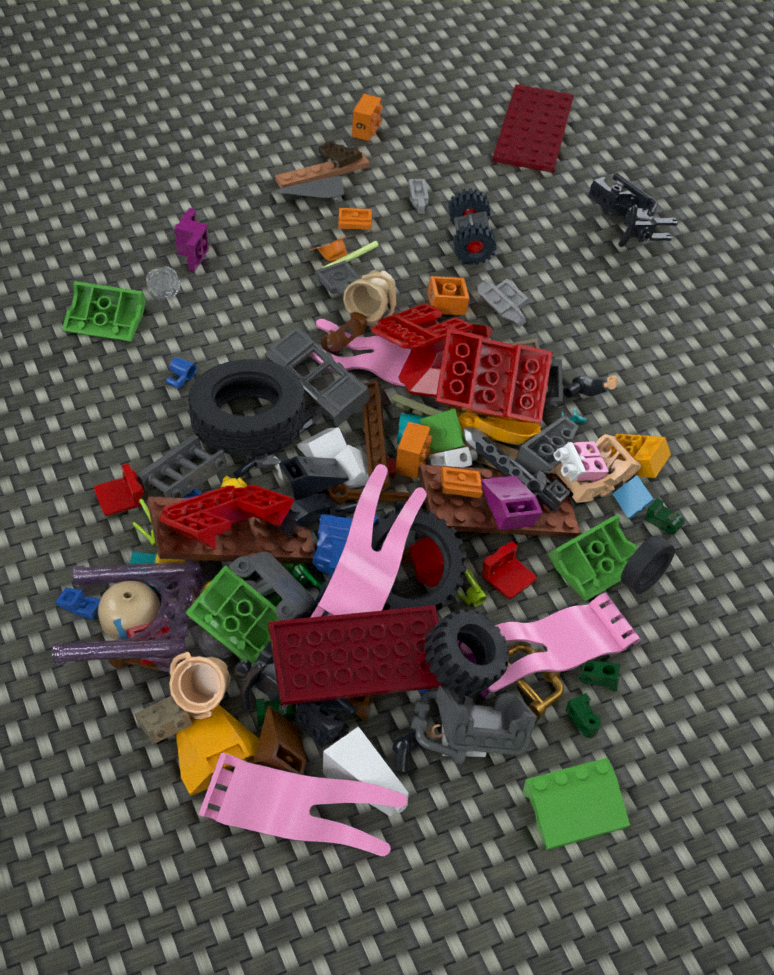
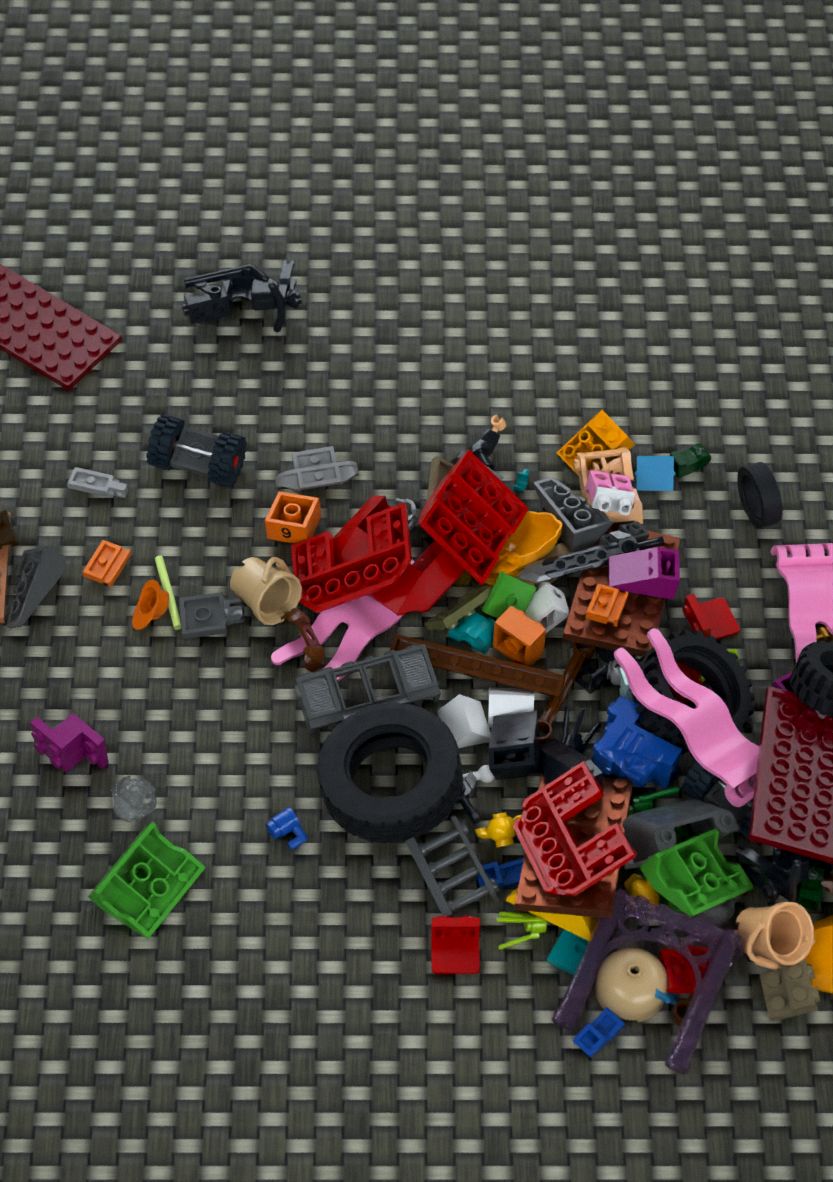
camera: 65 degrees left, 5 degrees up
bright green piece [548,514,638,601] -> none

